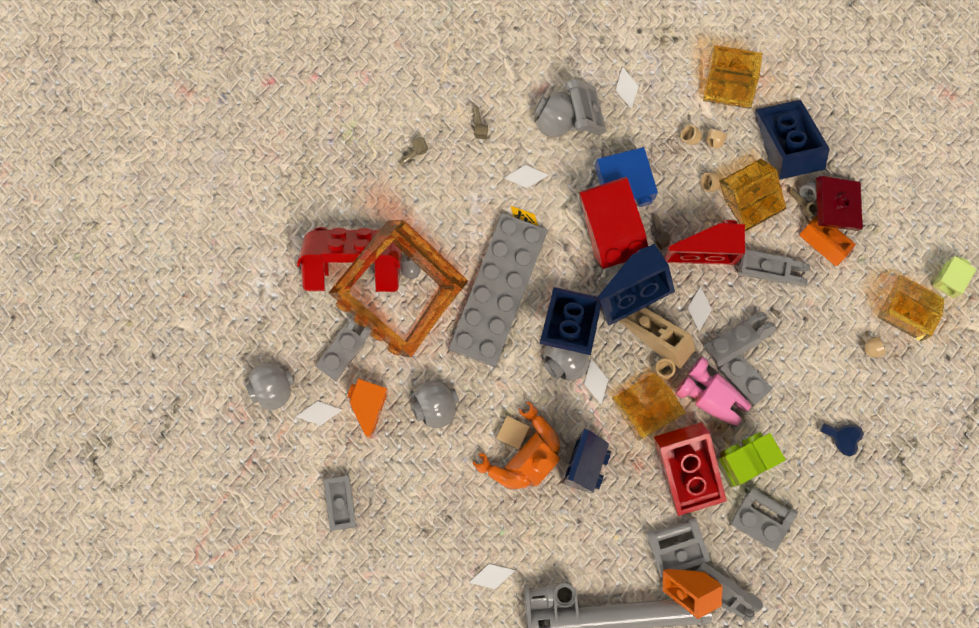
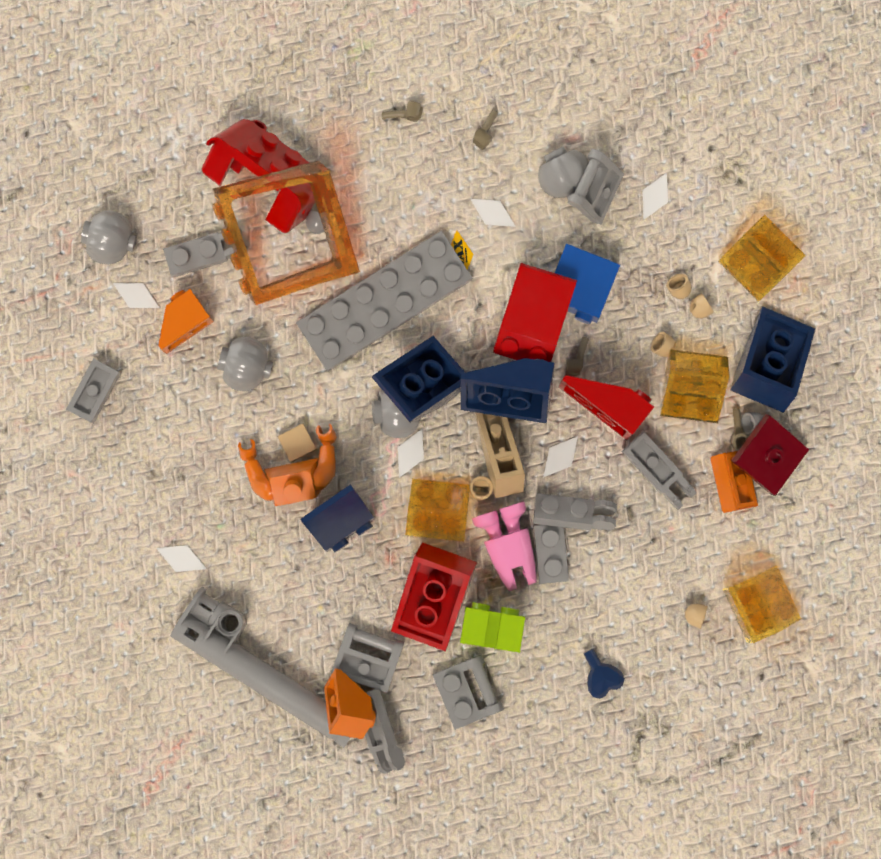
camera: 45 degrees right, 5 degrees up
yellowish green brick [932,256,977,299] -> none

